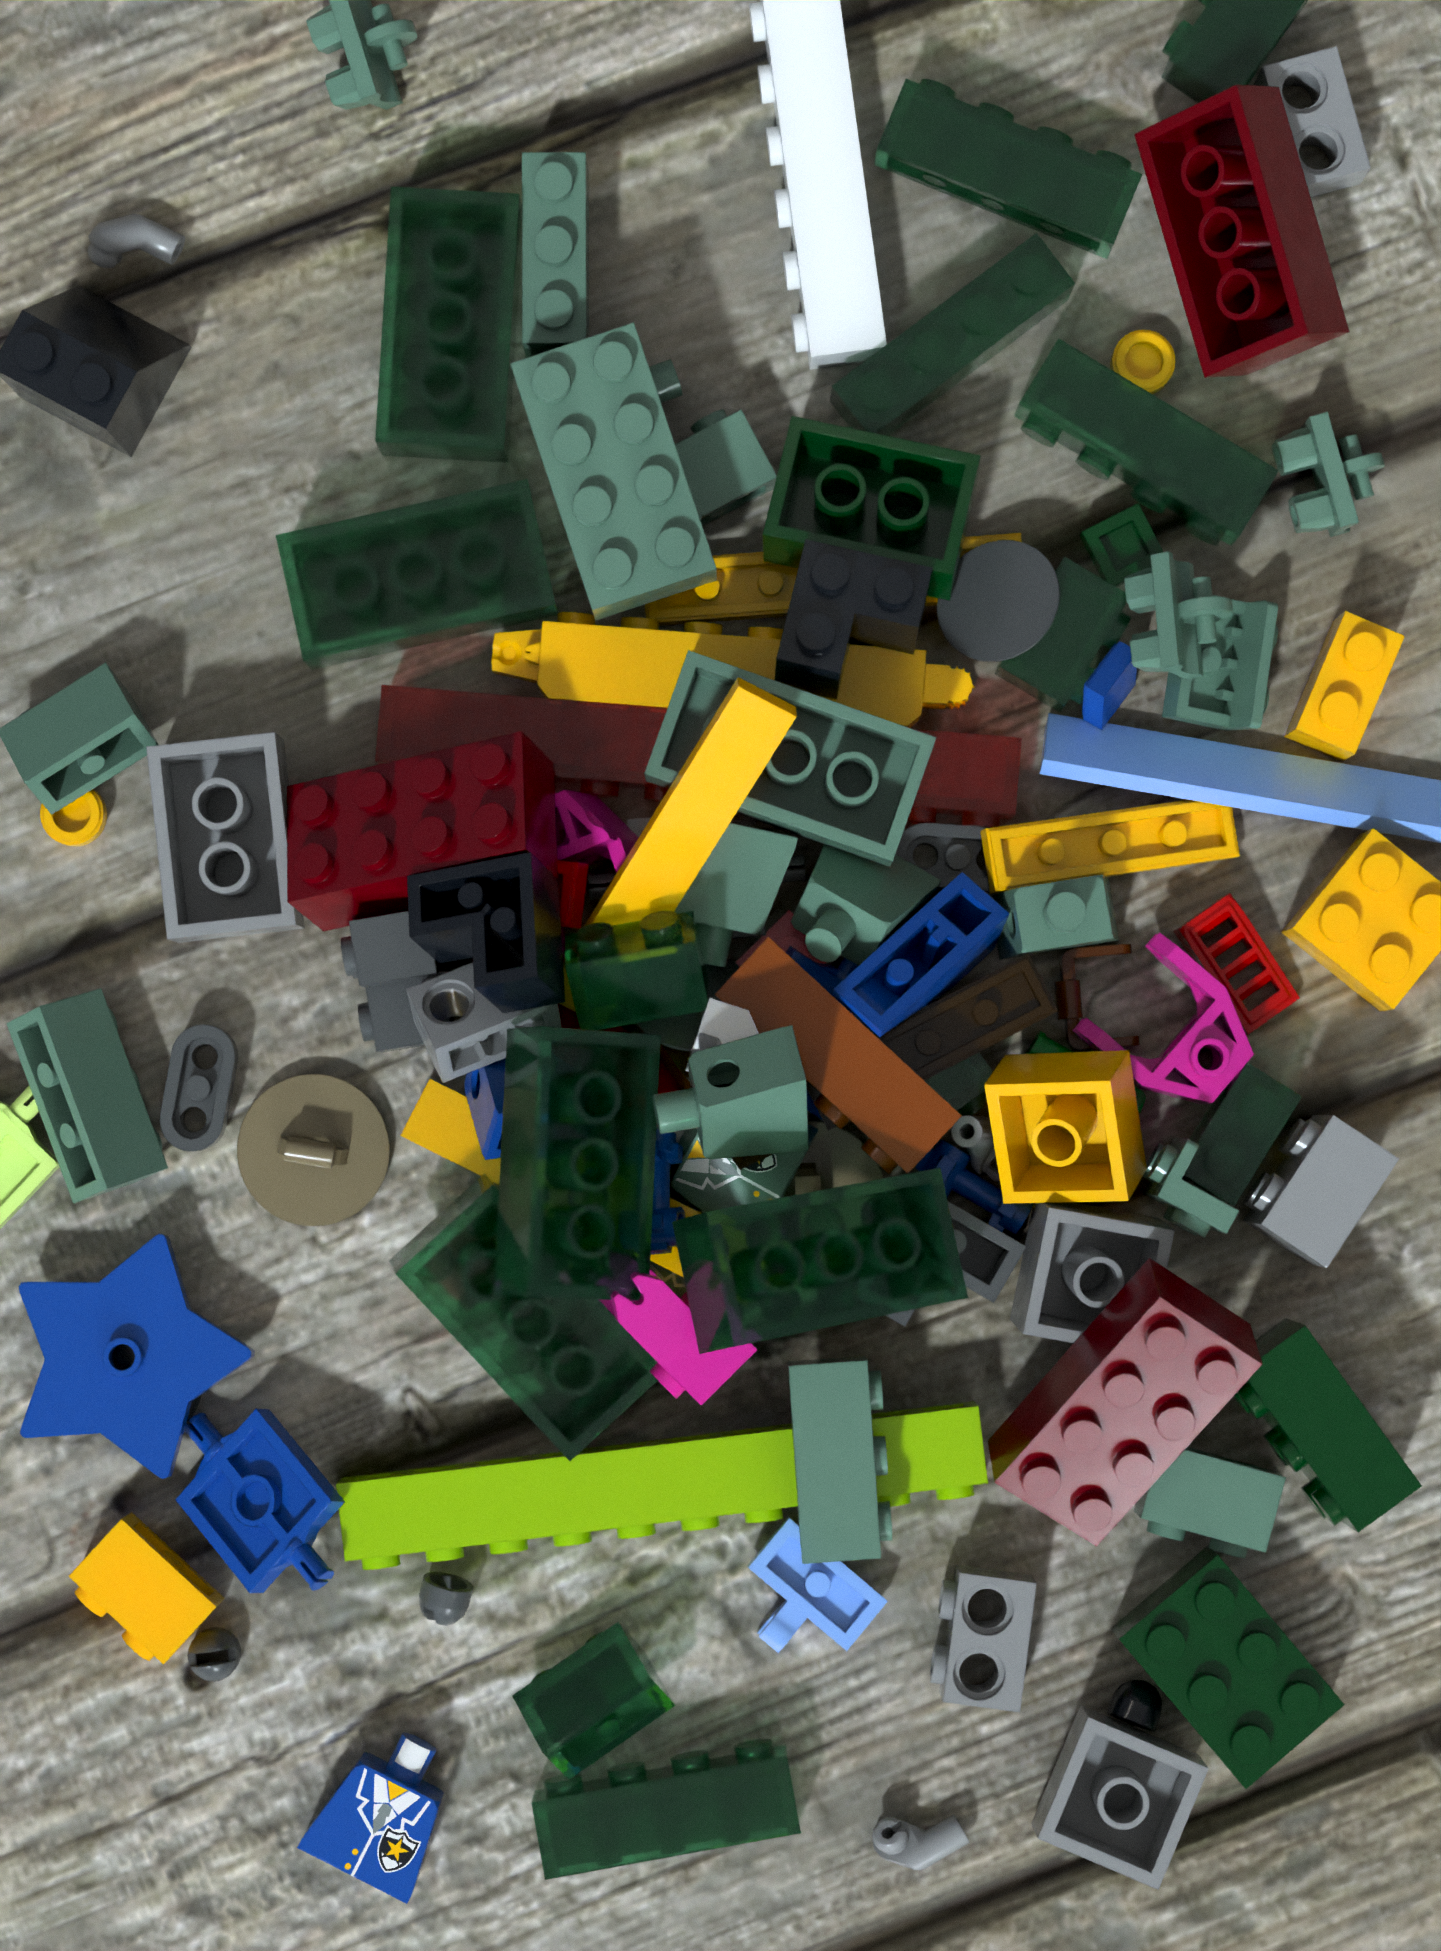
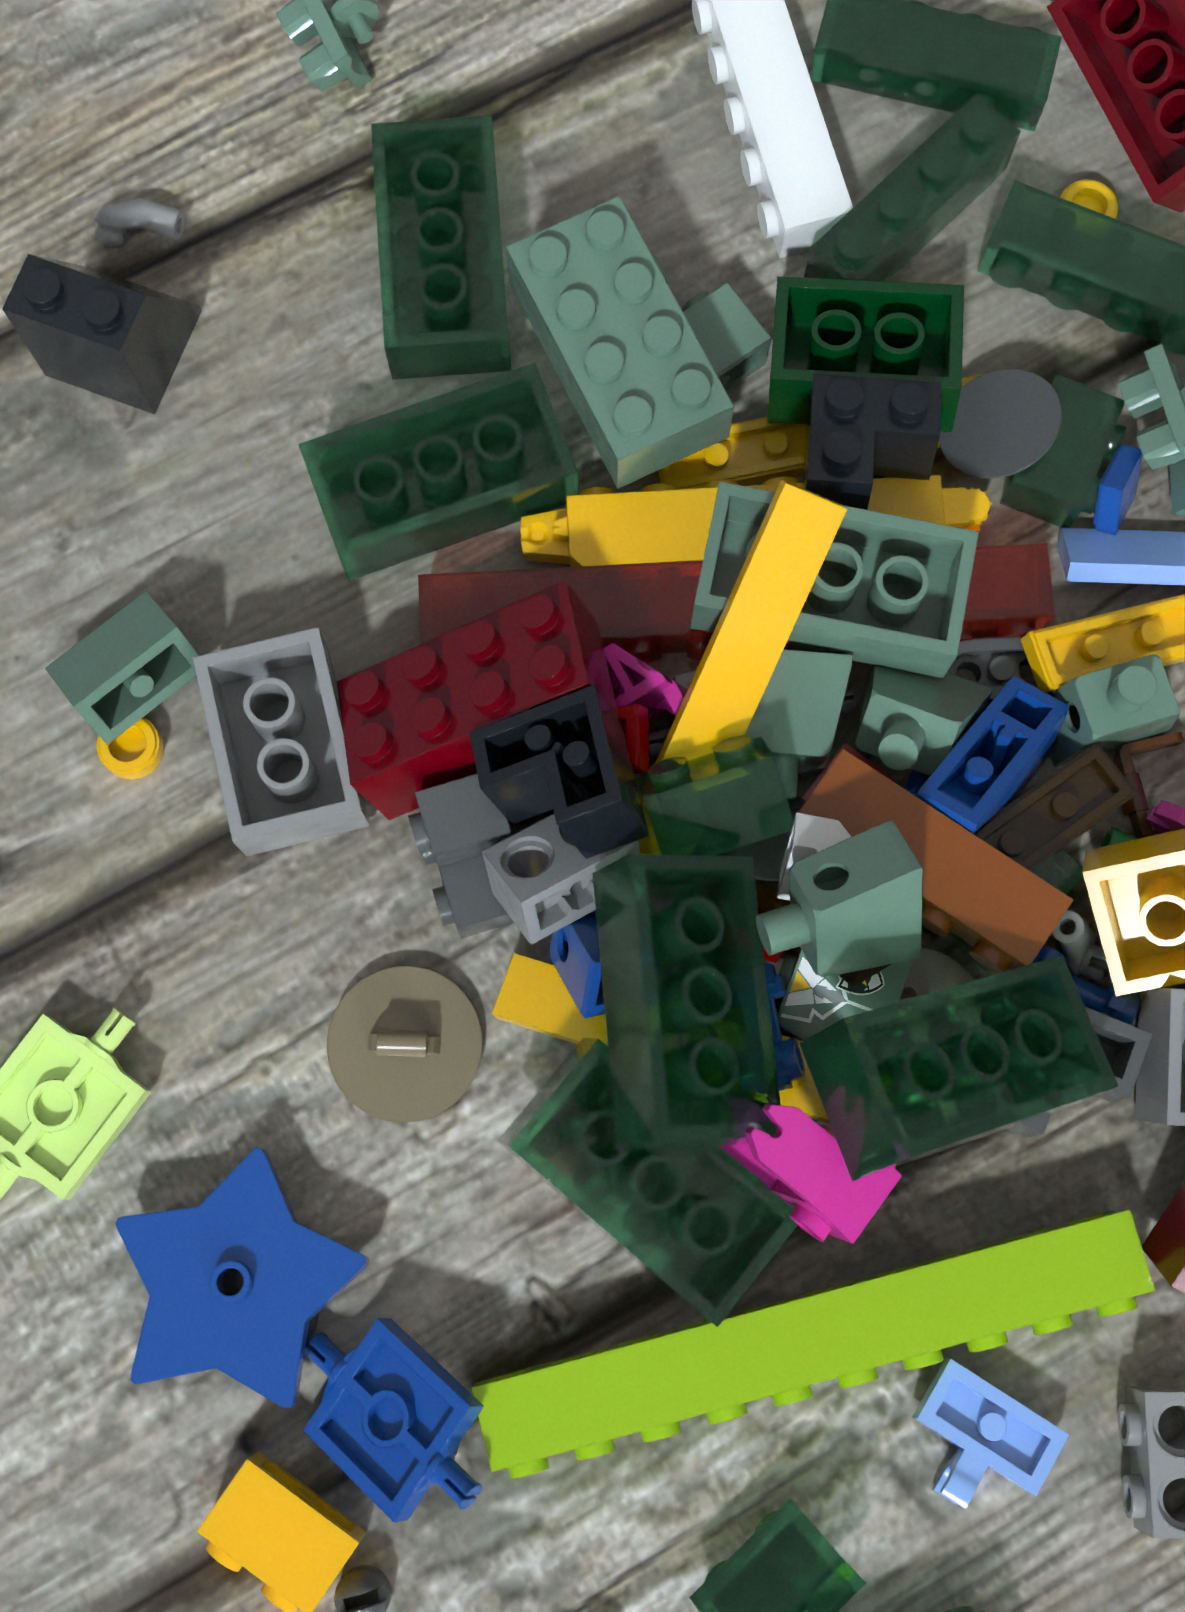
camera: 10 degrees left, 10 degrees down
sand green brick [6,988,168,1204] -> none
dark grey plate [160,1024,238,1151] -> none
dark grey hinge [419,1572,474,1626] -> none
sand green brick [522,152,589,358] -> none
sand green brick [788,1356,892,1564] -> none
dark green plate [1079,503,1163,591] -> none

